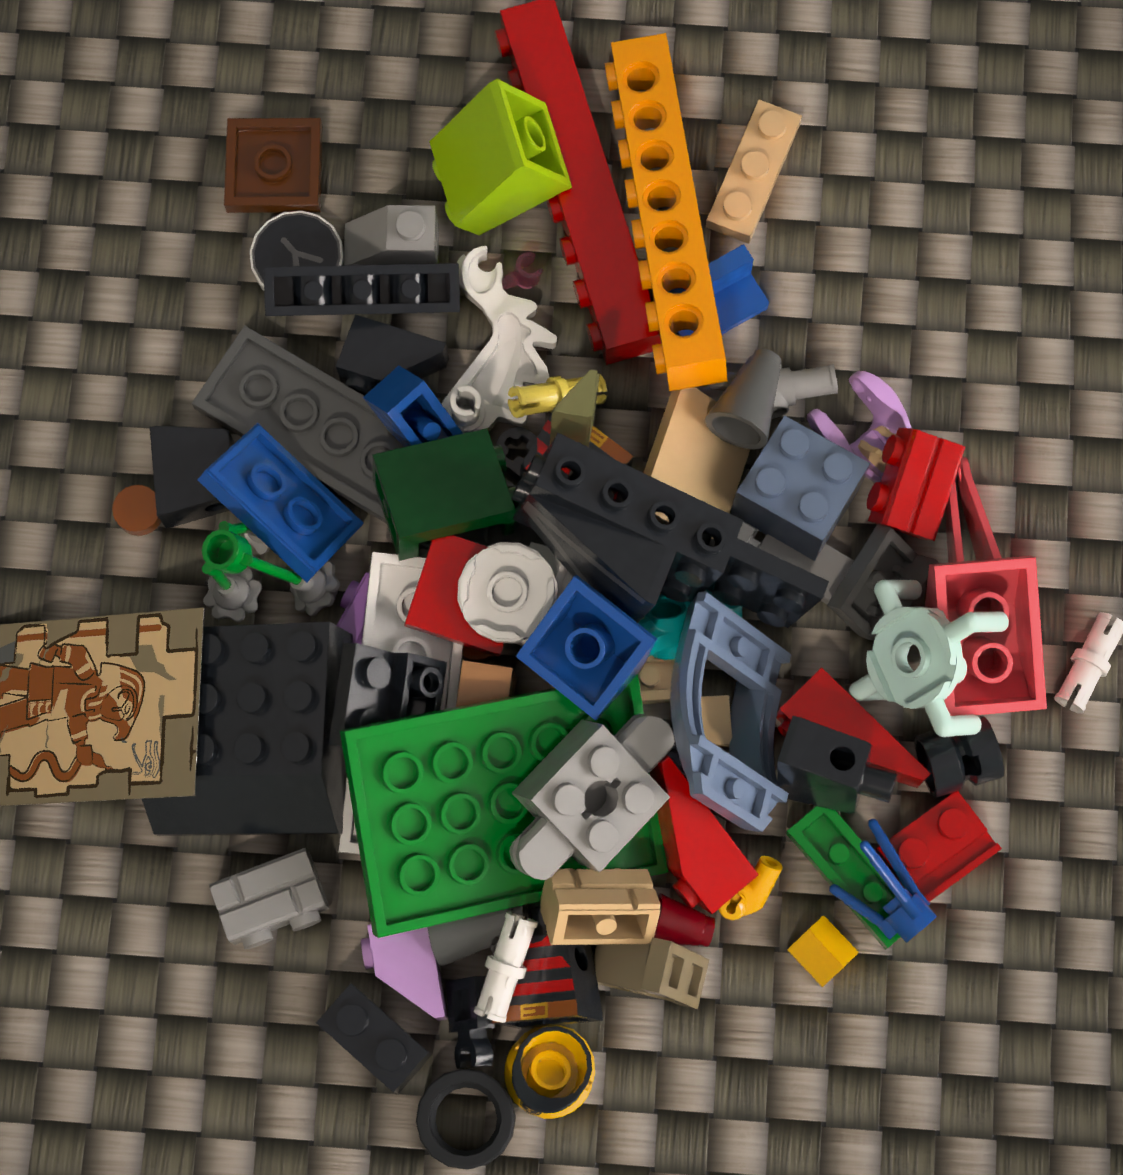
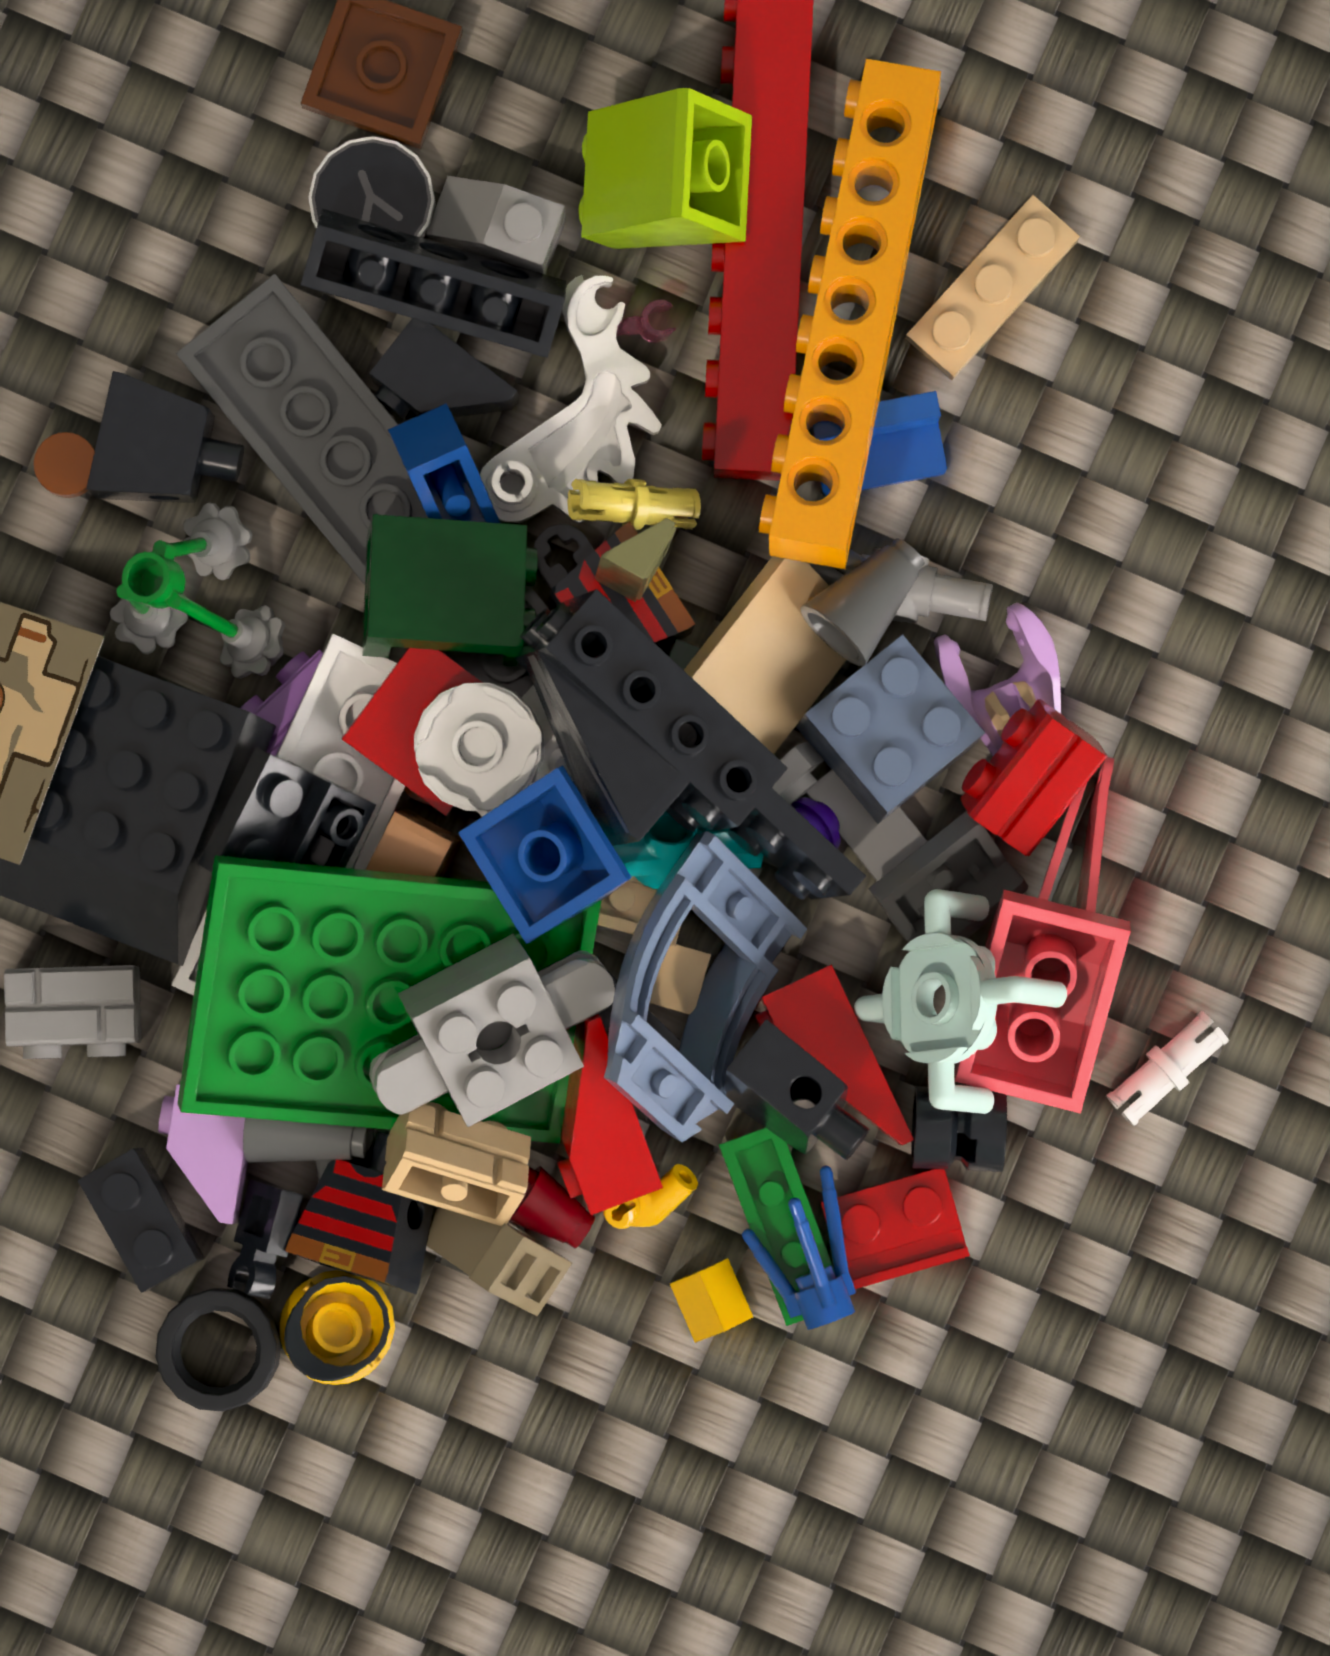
camera: 20 degrees right, 10 degrees up
blue tile [197,423,364,583] -> none
white pin [473,912,538,1023] -> none

